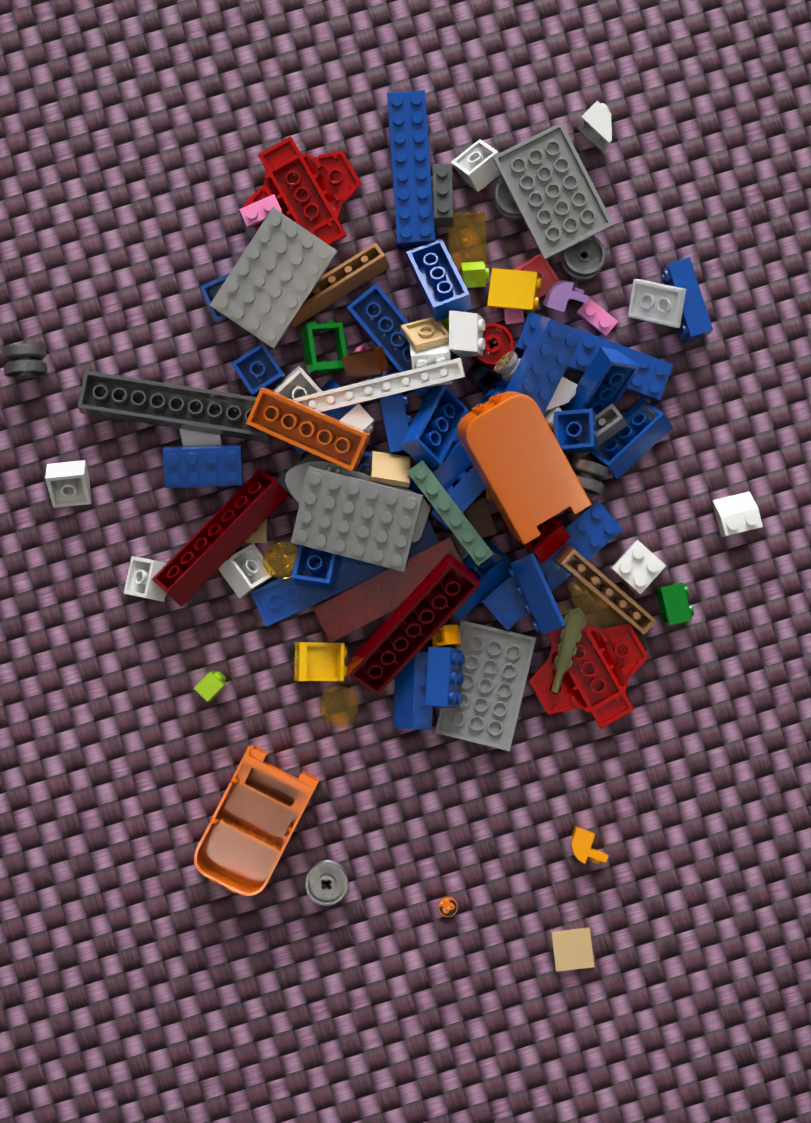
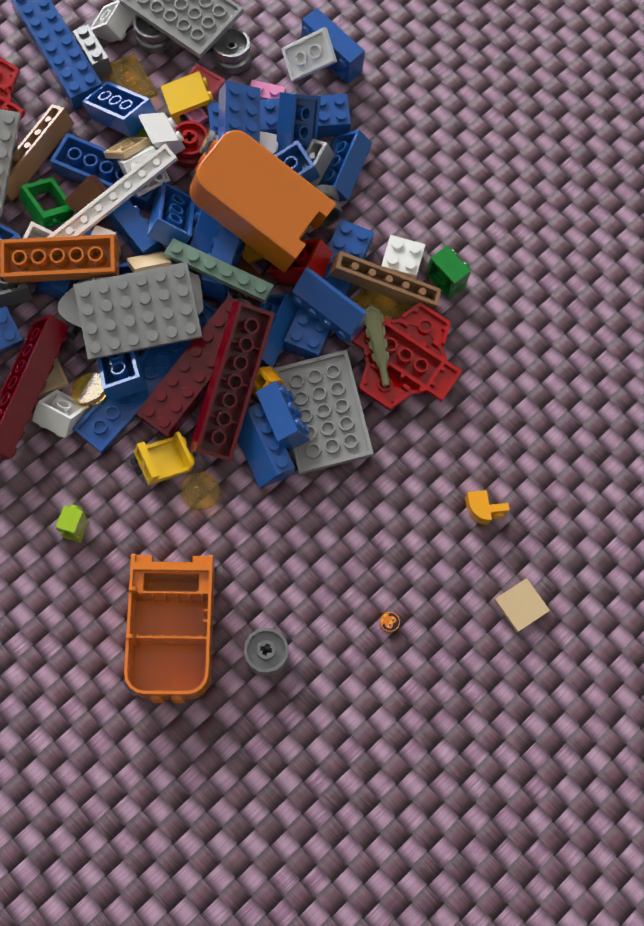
camera: 30 degrees left, 15 degrees down
lime brick [461,261,489,288] -> none
black brick [465,361,499,394] -> none
lavender brick [543,280,589,312] -> none
white slope [712,491,763,538] -> none

